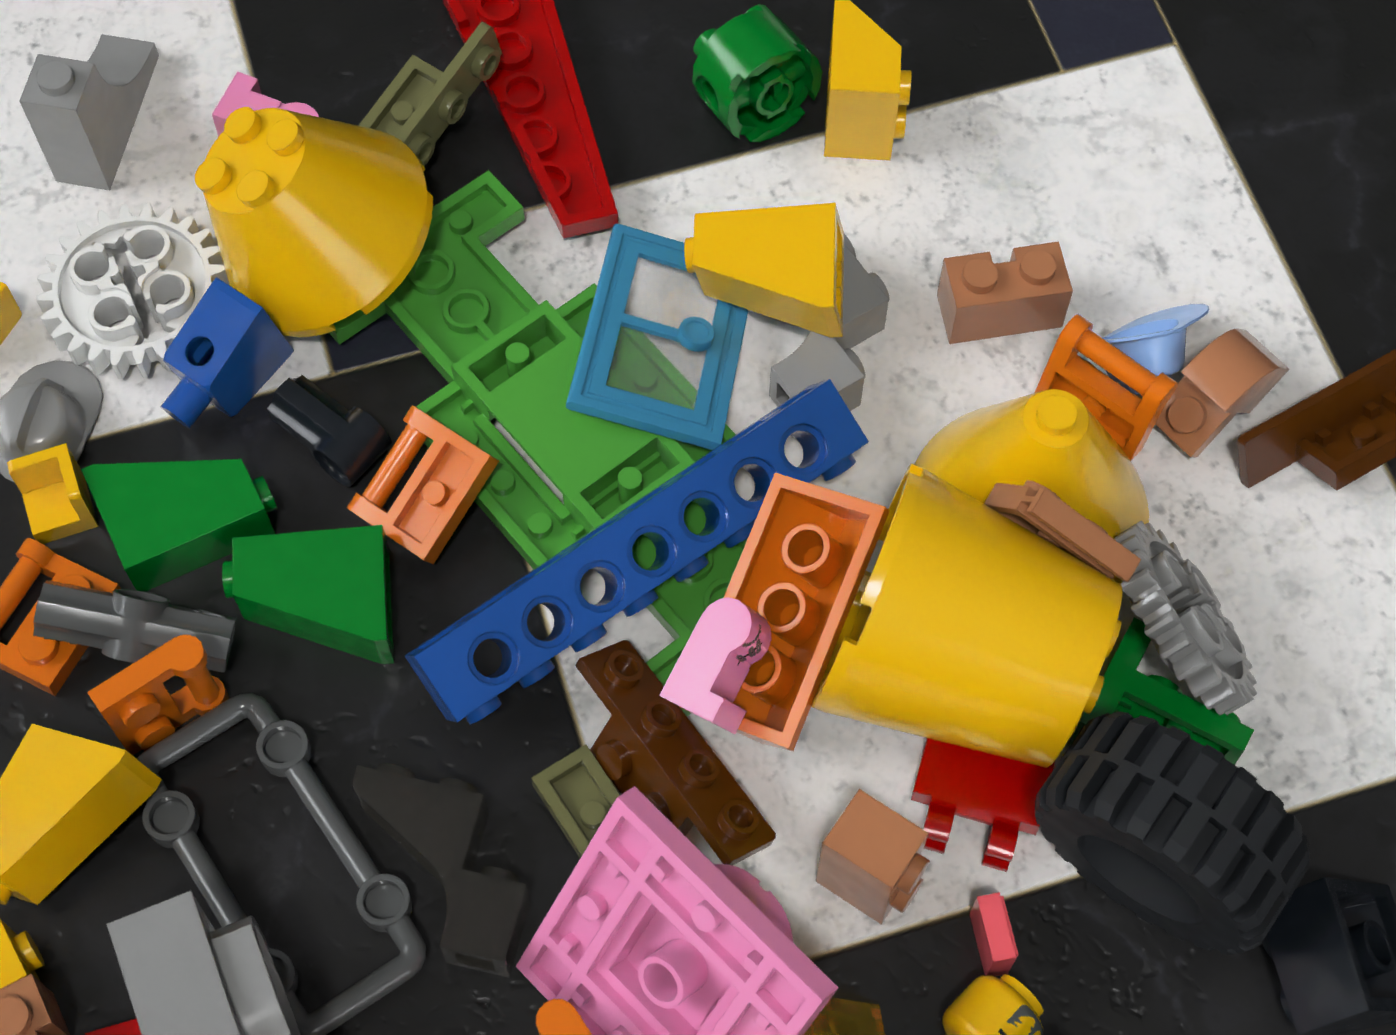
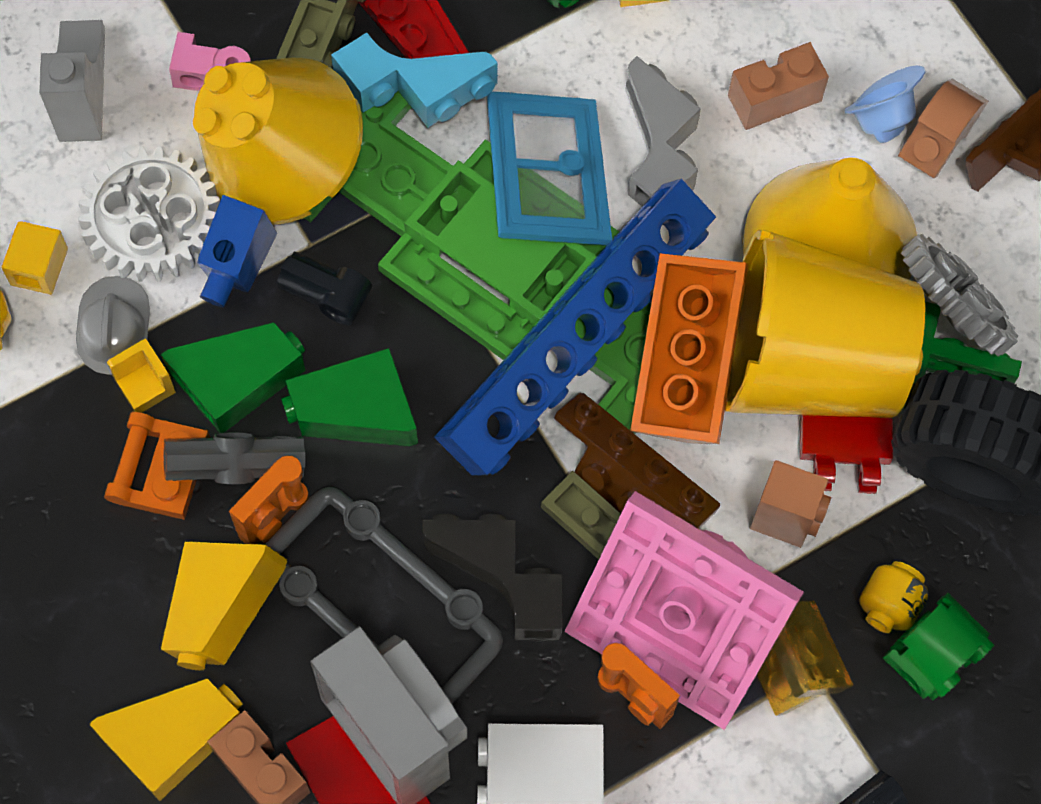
camera: 15 degrees left, 5 degrees up
orange plate [347,405,499,564] -> none
bright pink leg [659,598,772,734] -> none
yellow slope [684,203,844,338] -> none
coral tile [969,892,1018,976] -> none
nougat plate [984,480,1141,582] -> none
orange plate [1035,314,1178,461] -> none
none -> medium azure arch [331,33,498,128]

